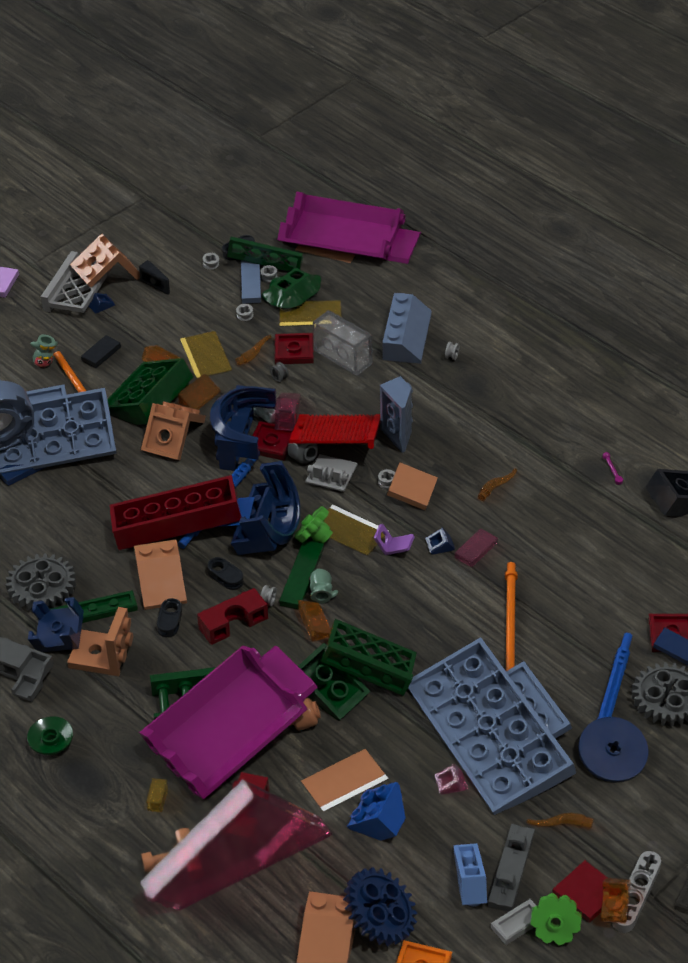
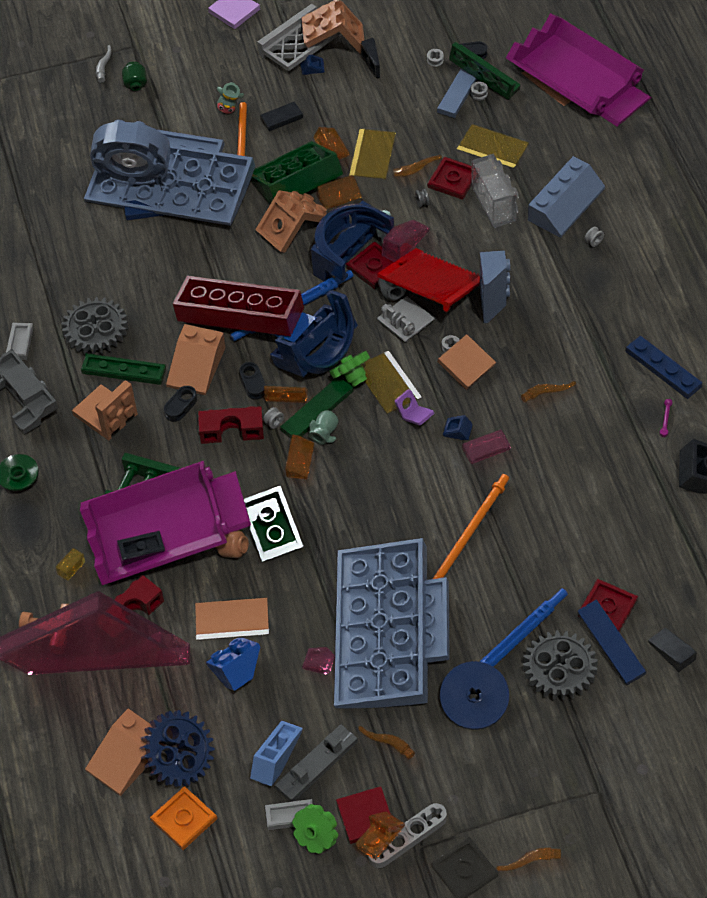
camera: 30 degrees right, 10 degrees up
dark blue panel [28,597,84,652] -> none
light grey bush [236,304,254,321] -> none
dark green piece [262,267,321,309] -> none
dark green fence [321,619,417,696] -> none
none -> black slope [117,531,165,566]
none -> clear orange slope [264,386,308,403]
none -> dark blue plate [626,336,702,399]

